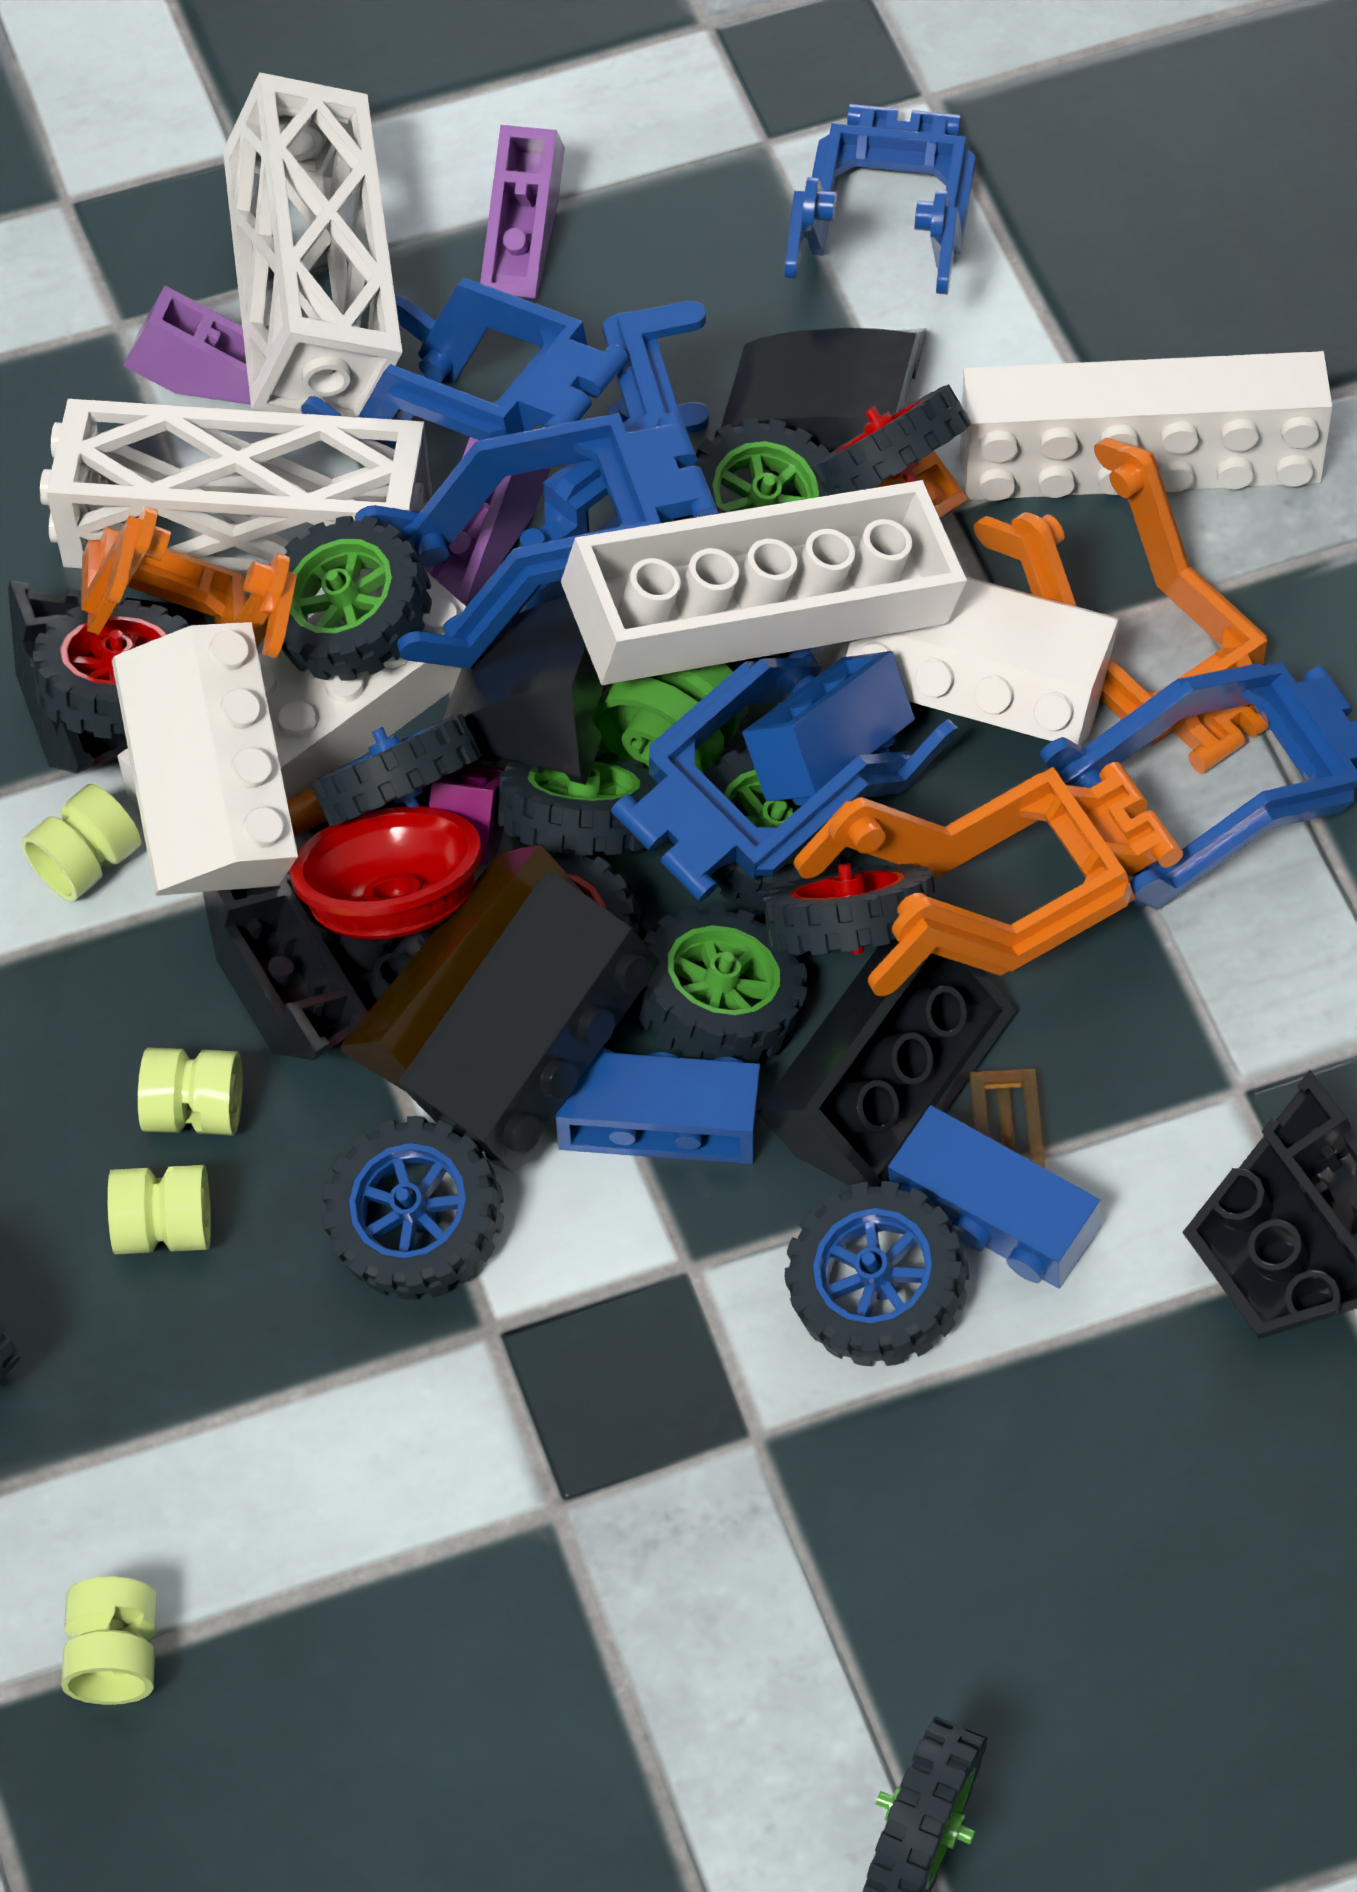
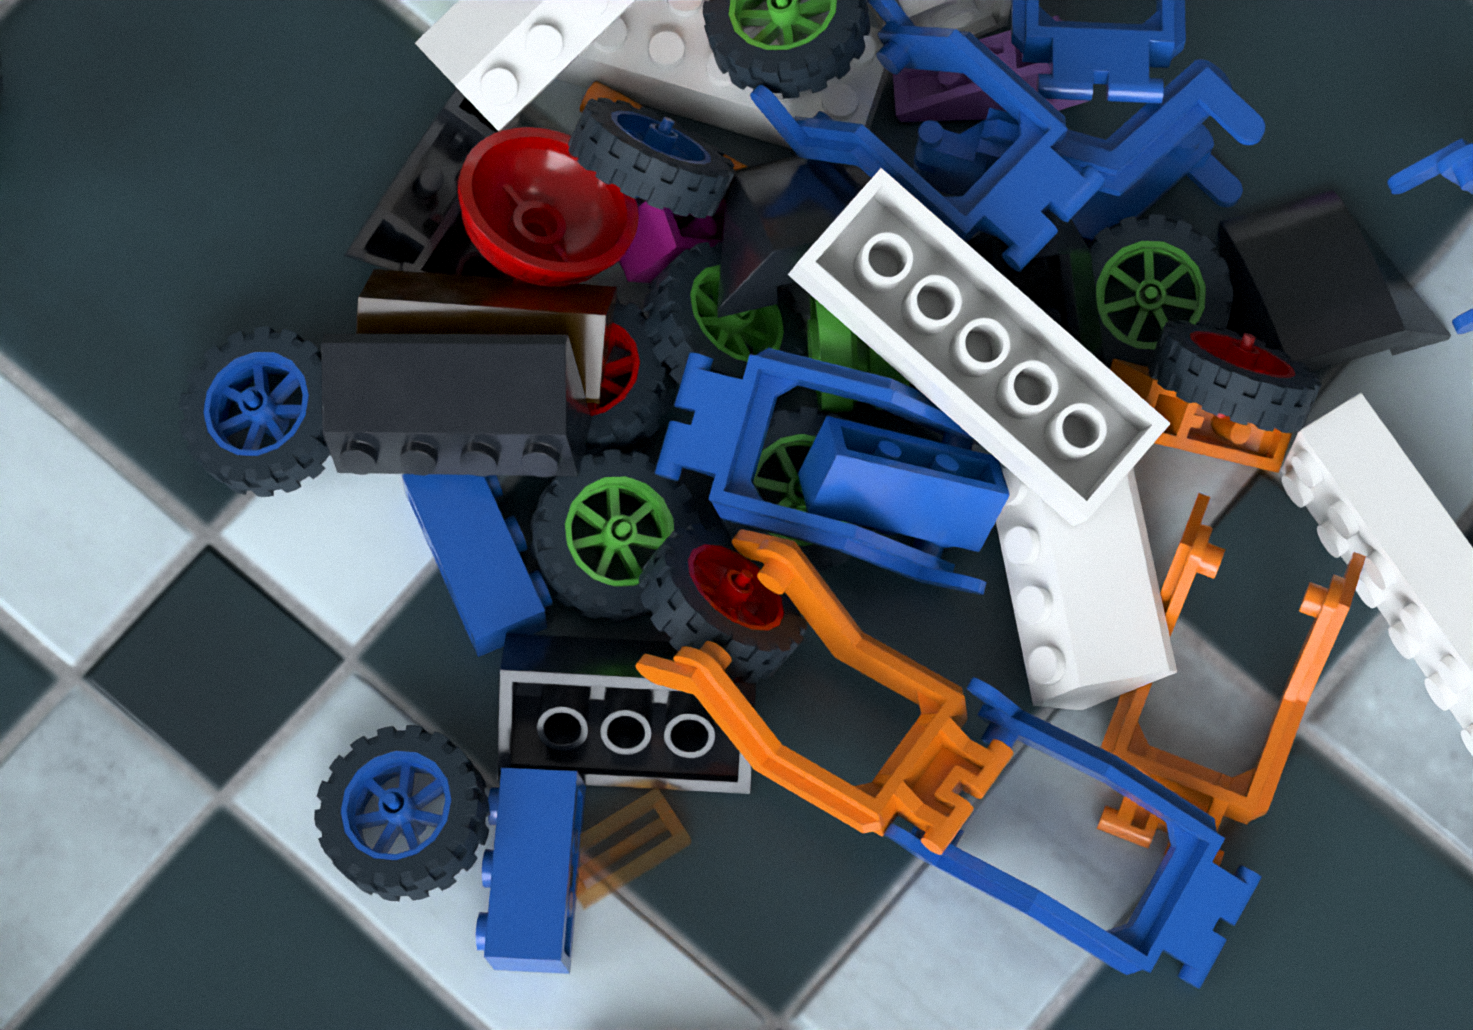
camera: 55 degrees right, 15 degrees up
yellowish green wheel [108,1165,211,1254] -> none
yellowish green wheel [138,1047,243,1136] -> none

